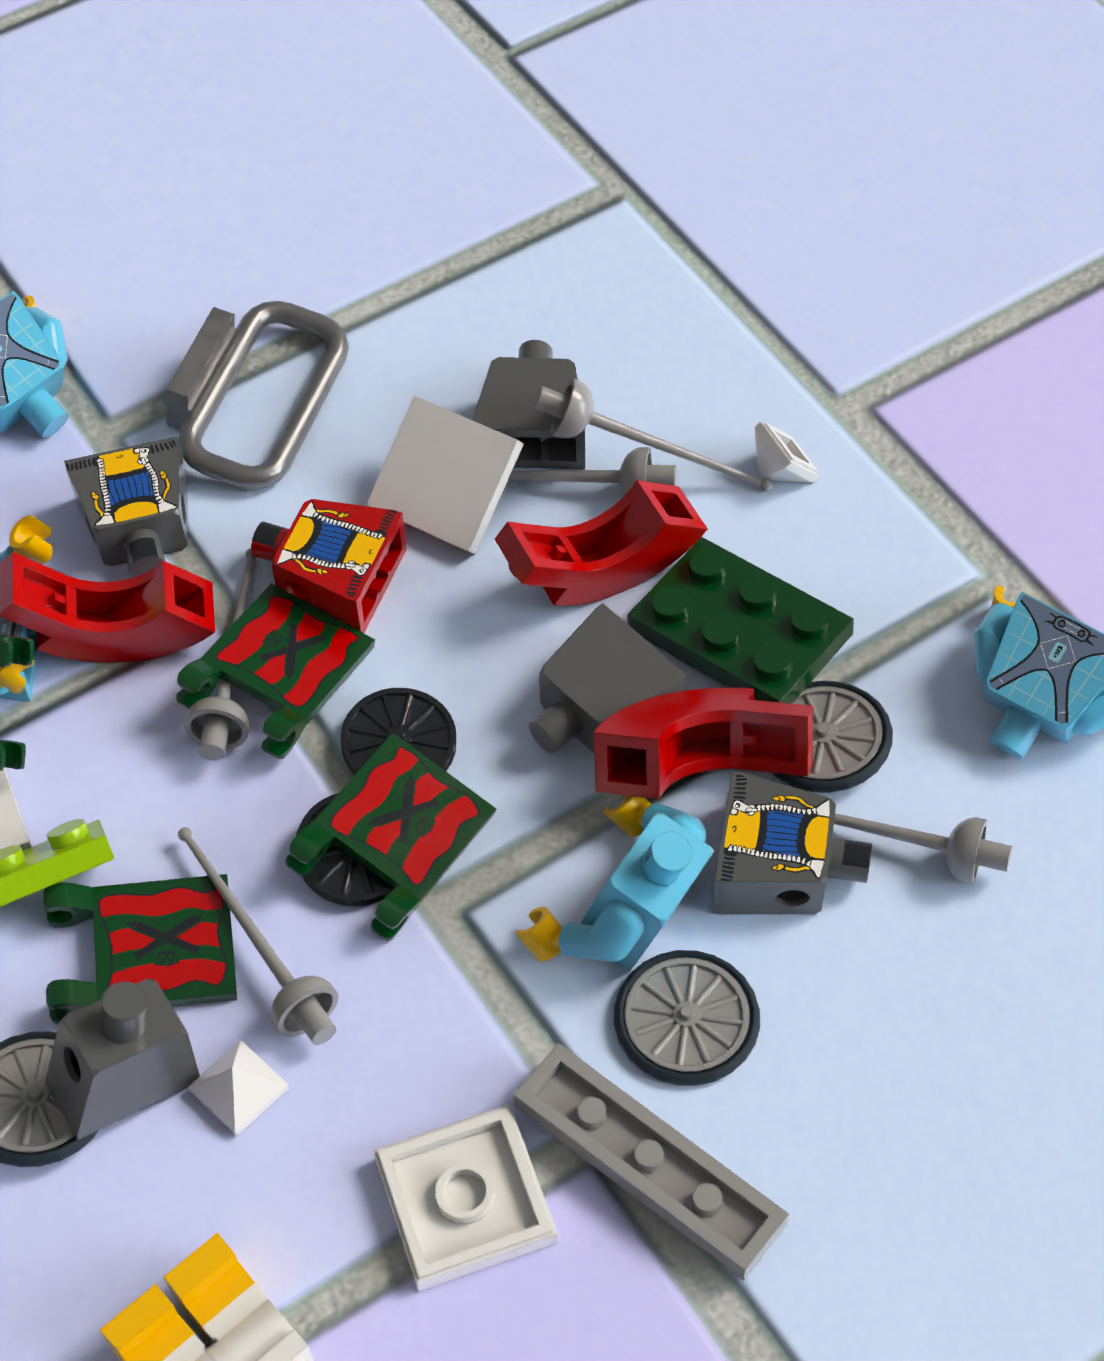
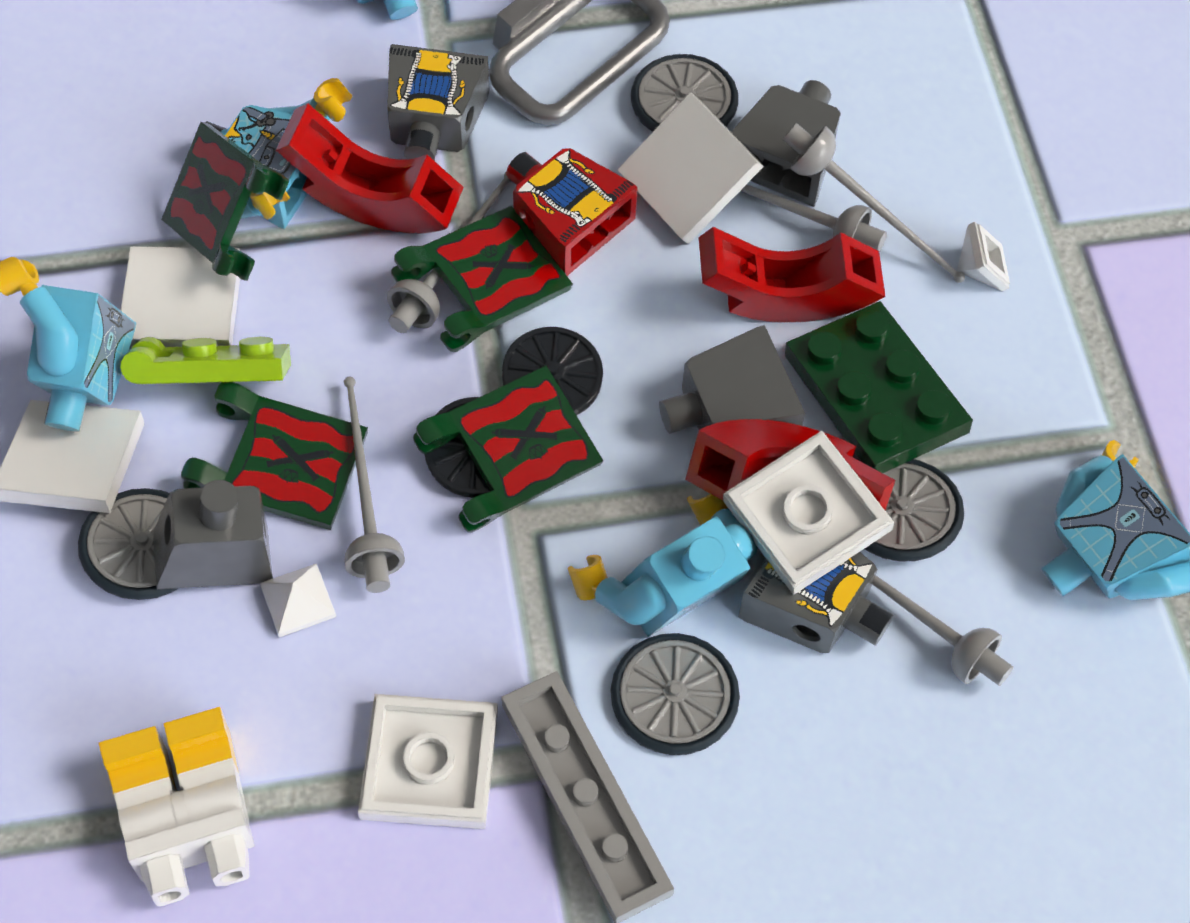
camera: 20 degrees right, 5 degrees up
none -> light grey wheel [630,54,739,132]
none -> white tile [723,431,894,595]

